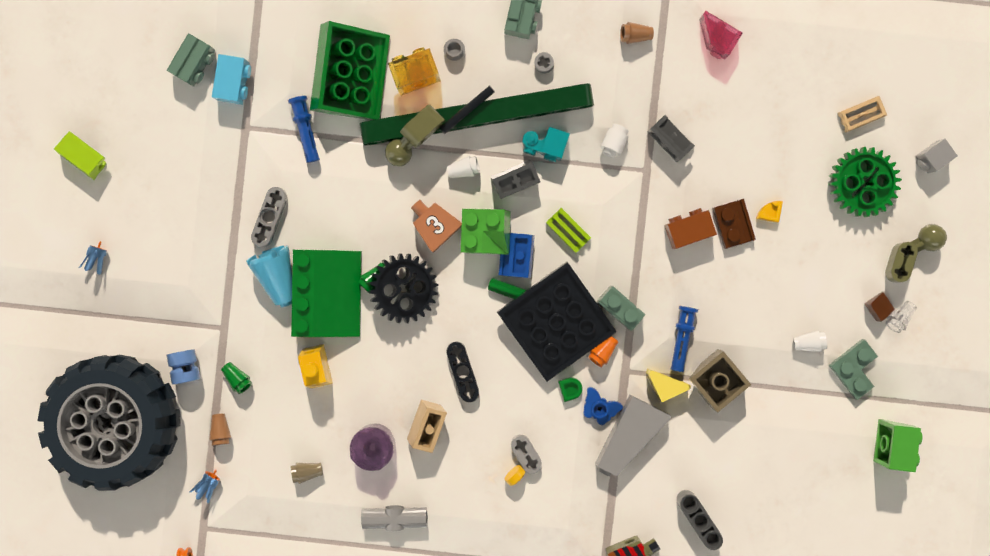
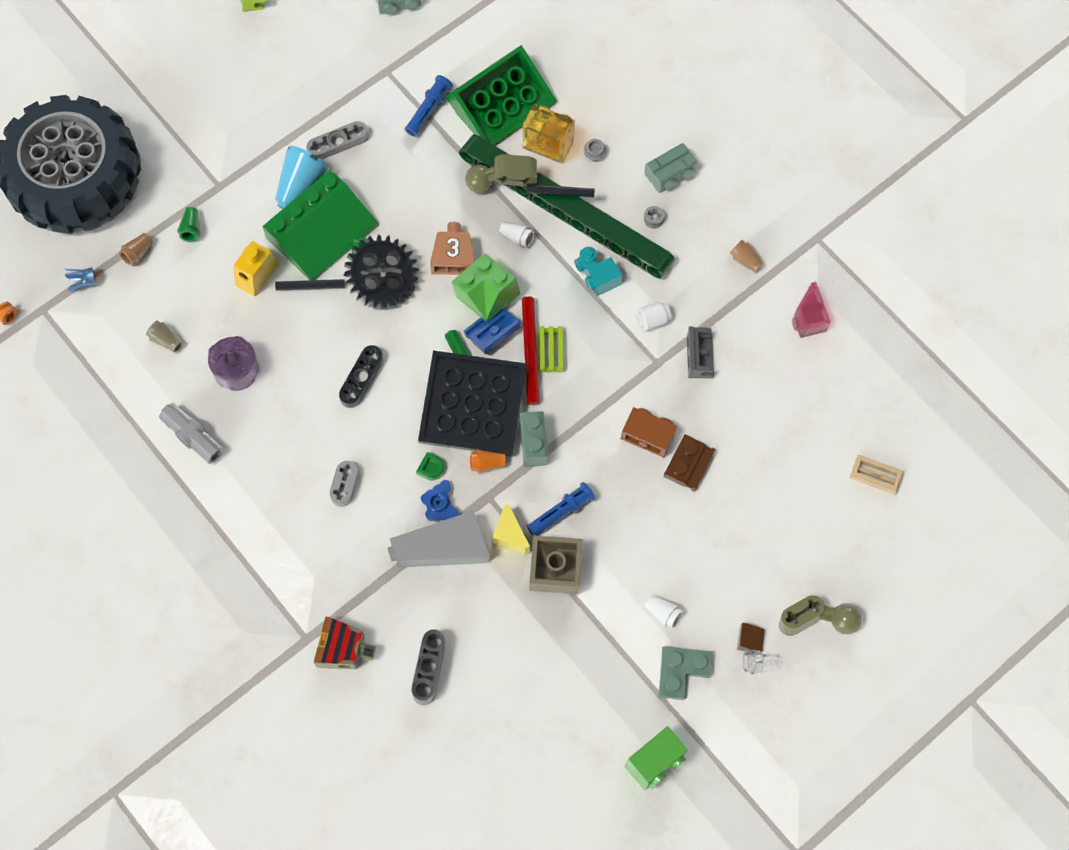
camera: 35 degrees right, 20 degrees down
flat silver piece [78,241,107,275] -> none
medium blue wheel [166,349,200,384] -> none
medium azure brick [212,54,251,105] -> none
tan brick [407,400,447,453] -> none
dark grey hinge [491,160,541,199] -> none
yellow tile [504,465,525,486] -> none
yellow tile [756,201,783,223] -> none
green gear [828,147,902,217] -> none
light grey brick [916,139,958,173] -> none
none -> black bar [275,279,345,291]
none -> red axle [522,296,540,405]

